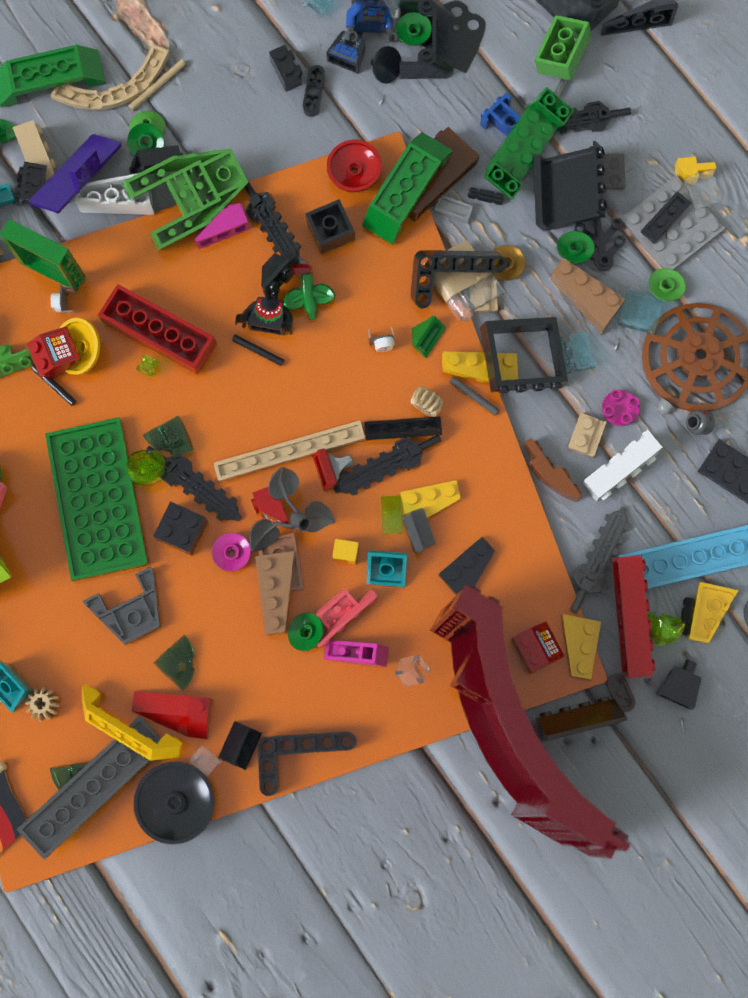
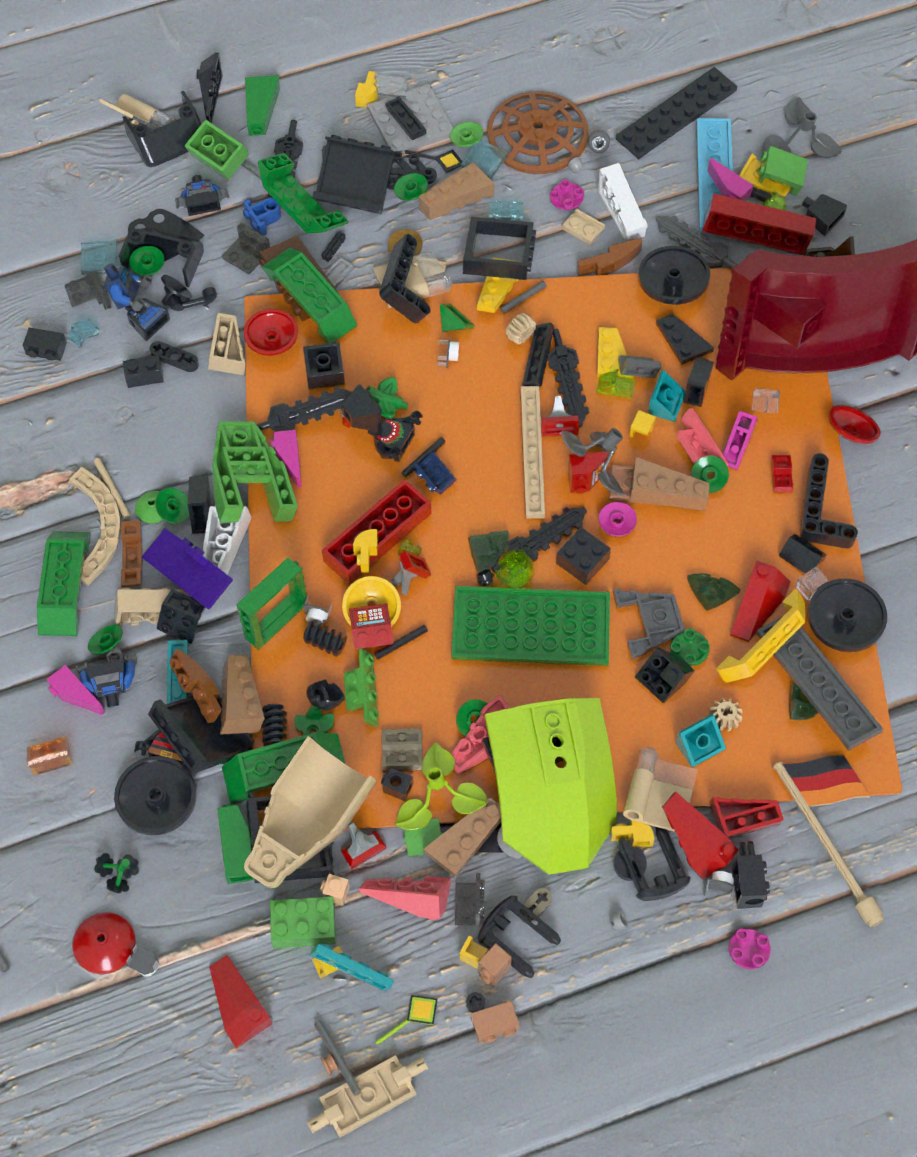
camera: 80 degrees left, 15 degrees down
none -> dark orange slope [121,520,143,587]
none -> black bar [167,287,217,311]
none -> torso [175,175,230,216]
none -> tan wedge [208,313,245,375]
none -> clear smoke bracket [222,222,270,274]
none -> green slope [245,75,280,136]
none -> black piece [303,620,347,657]
none -> yellow brick [353,529,378,573]
none -> red piece [391,550,431,595]
none -> piece [405,149,464,173]
none -> dark blue bracket [413,452,457,495]
none -> black plate [476,569,495,586]
none -> black slope [635,647,695,703]
none -> black dish [638,246,710,305]
none -> green dish [670,628,710,666]
none -> black slope [684,357,714,407]
none -> dark pink slope [707,158,753,201]
none -> bright green panel [758,146,808,196]
none -> red slope [772,455,794,493]
none -> red dish [828,405,881,444]

